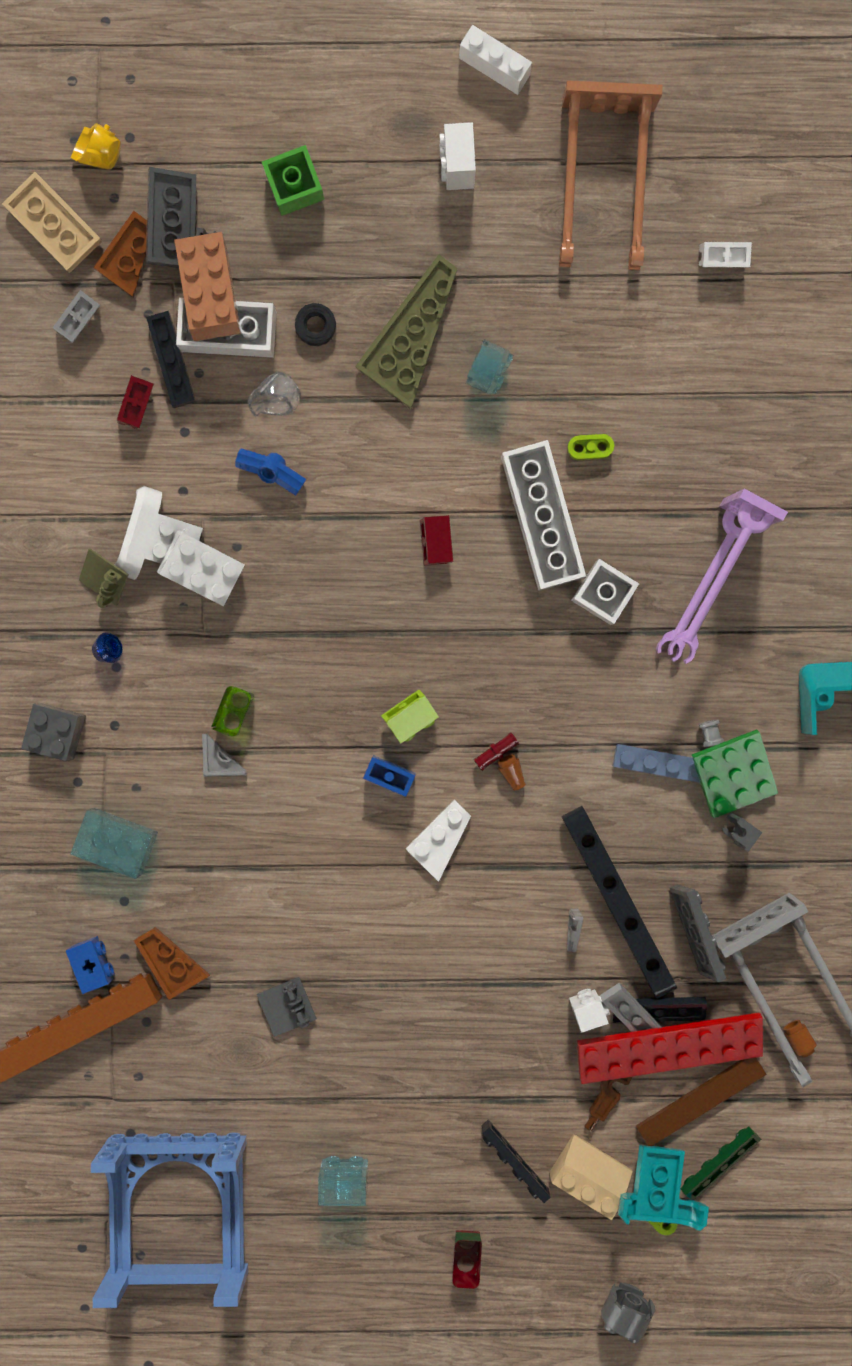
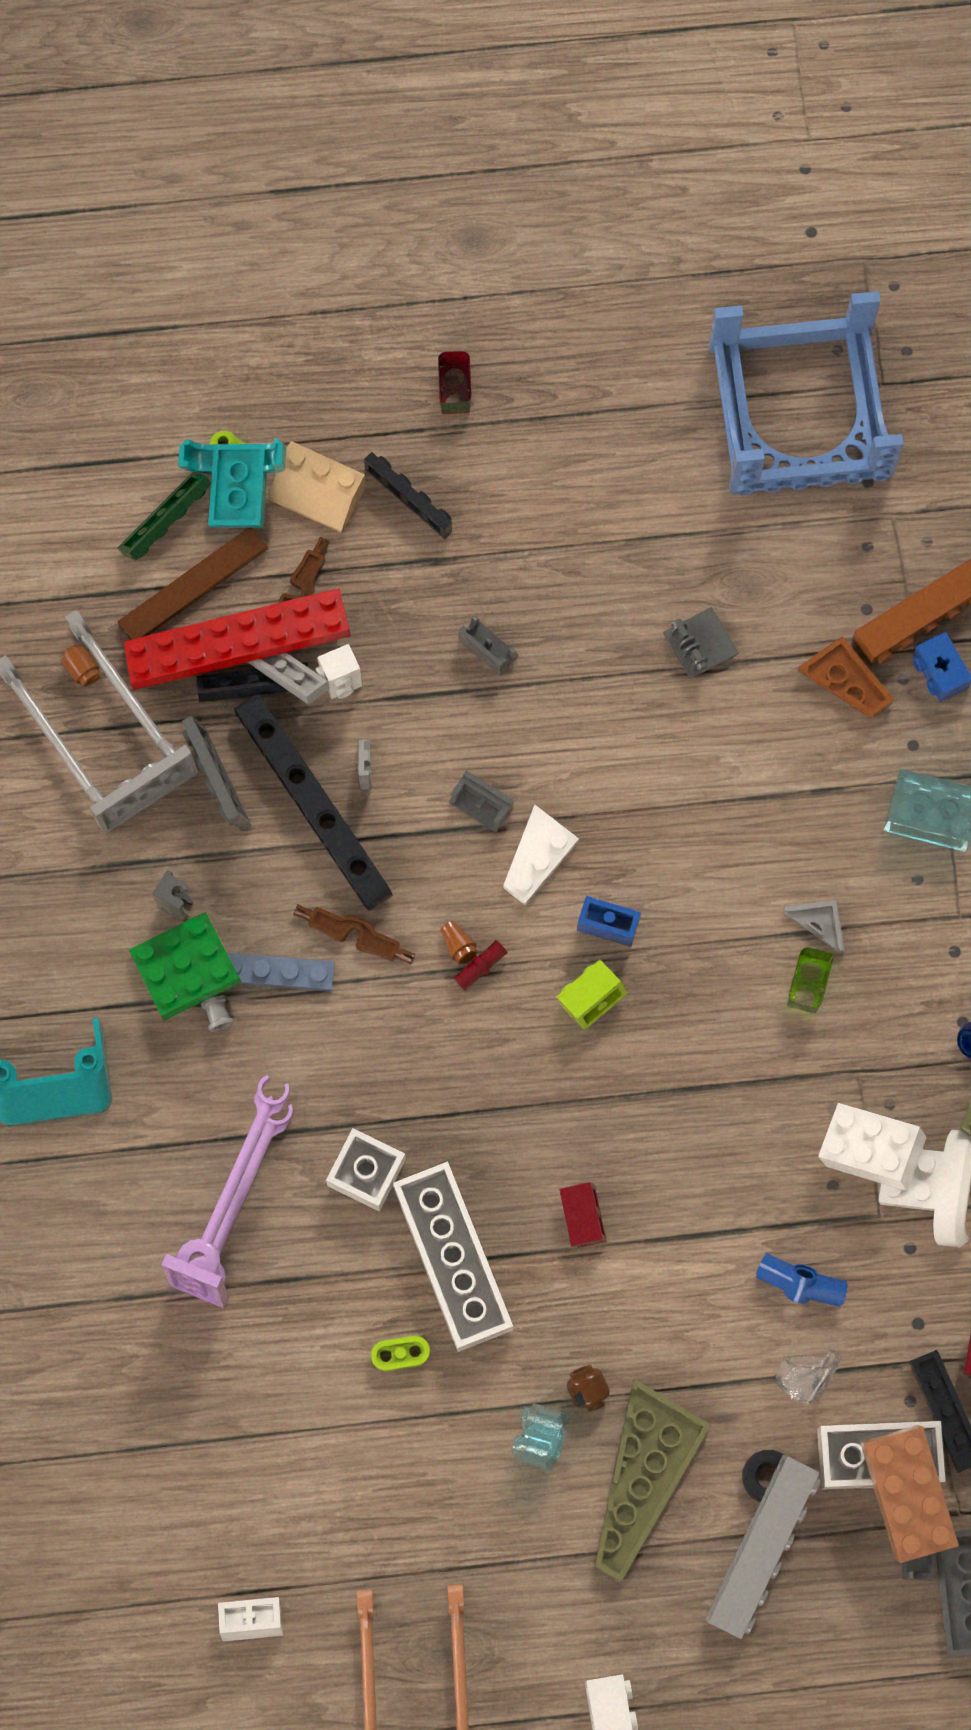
camera: 170 degrees right, 15 degrees down
bright green brick [262,145,325,216] -> none
clear light blue brick [318,1156,368,1206] -> none
dark grey brick [601,1283,655,1343] -> none
none -> reddish brown piece [293,904,415,965]
none -> dark grey hinge [449,770,514,833]
none -> dark grey hinge [458,616,518,676]
none -> reddish brown head [566,1365,610,1412]
none -> light grey brick [705,1455,820,1639]

